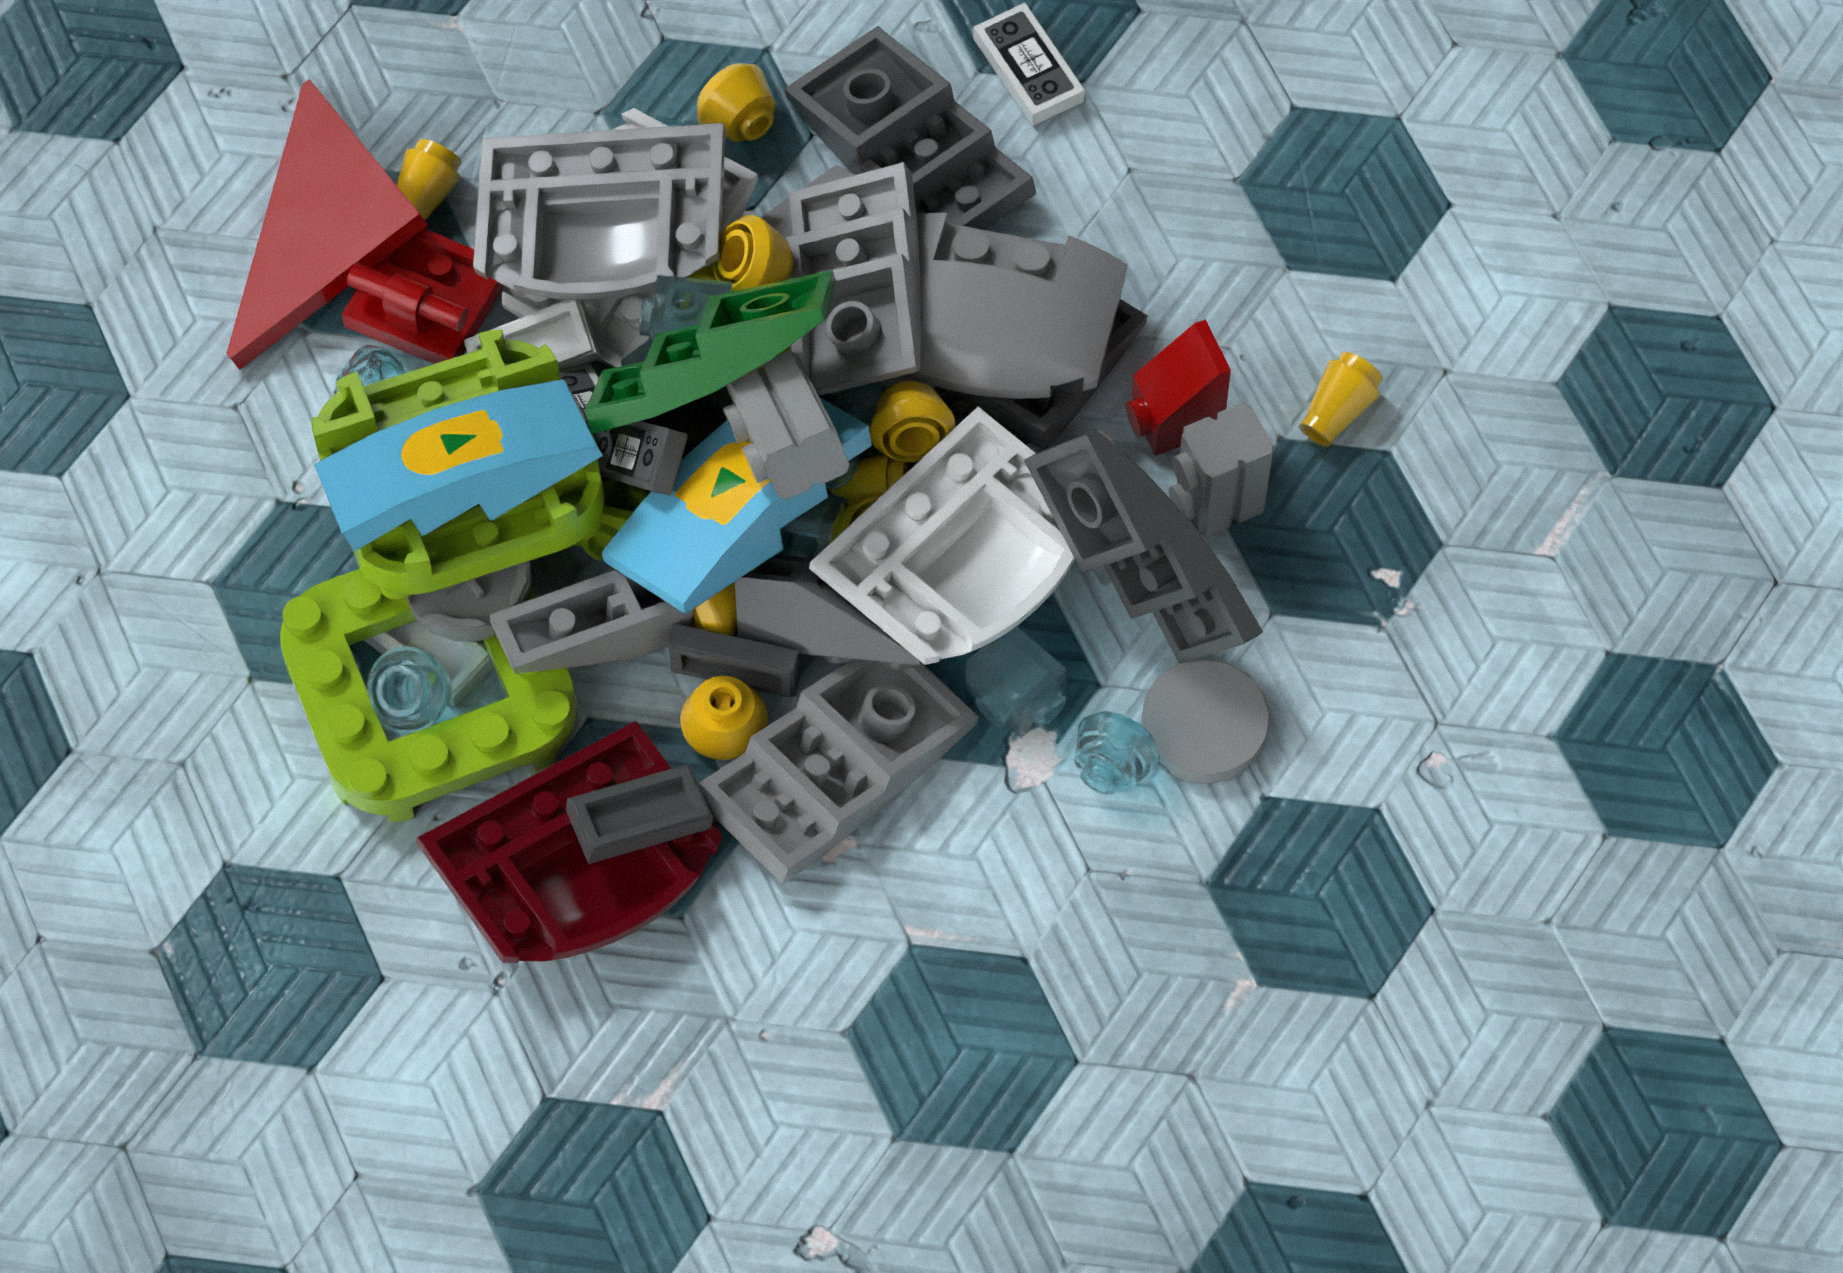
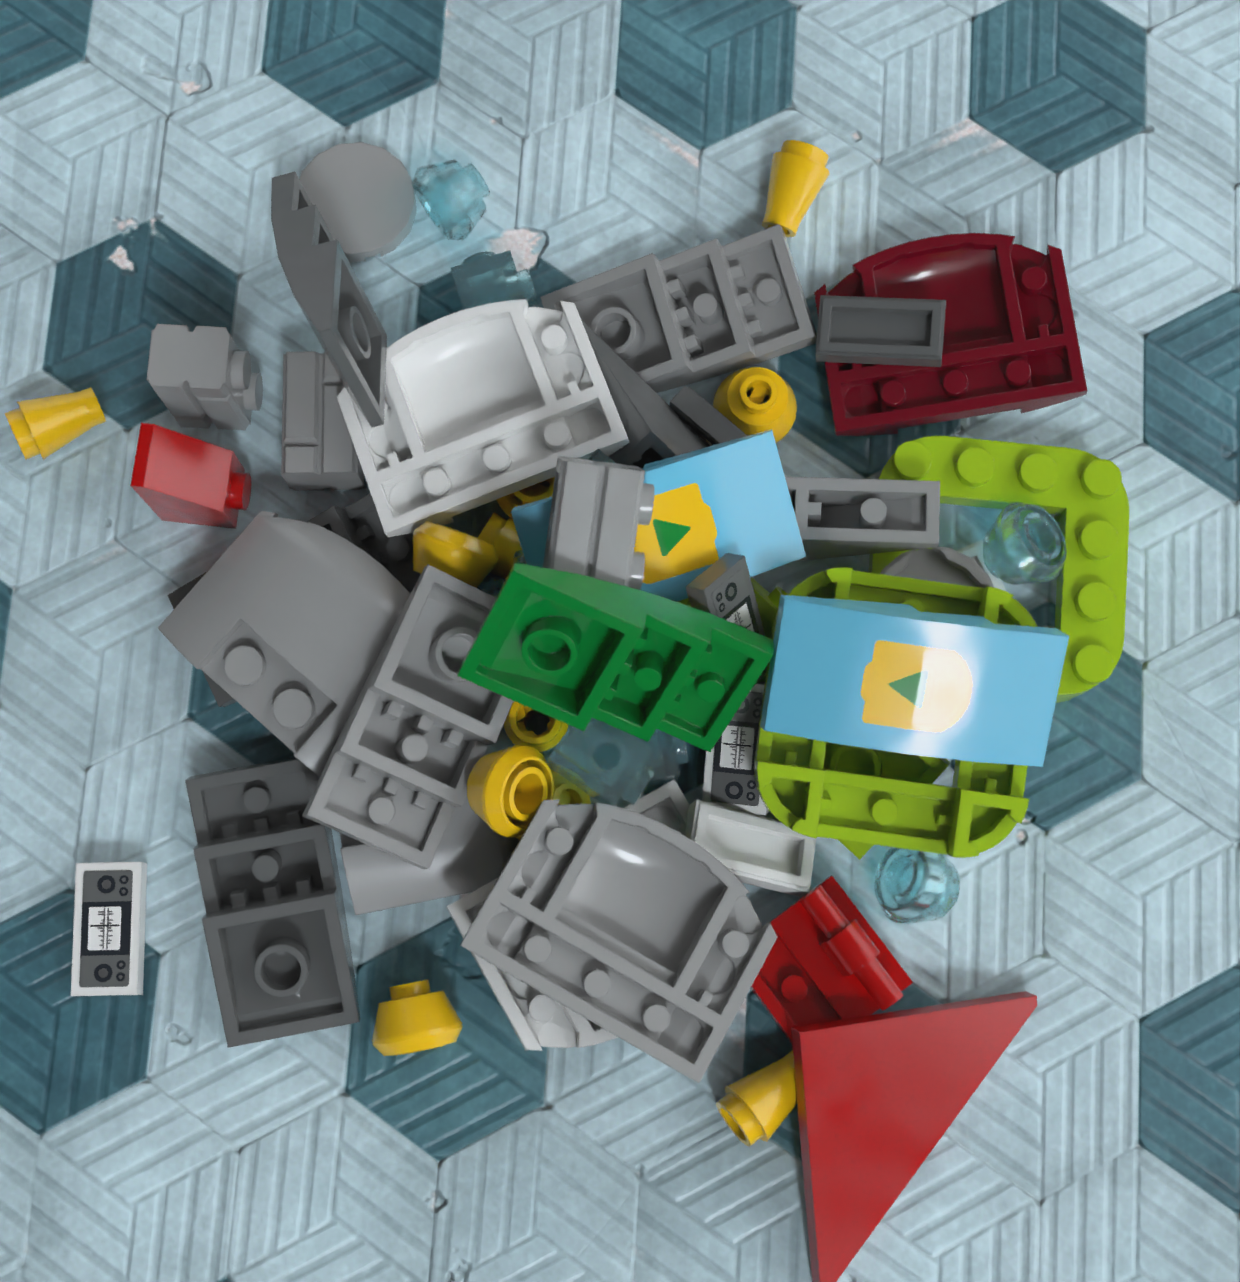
camera: 155 degrees left, 15 degrees up
none -> yellow cone [761,140,830,237]

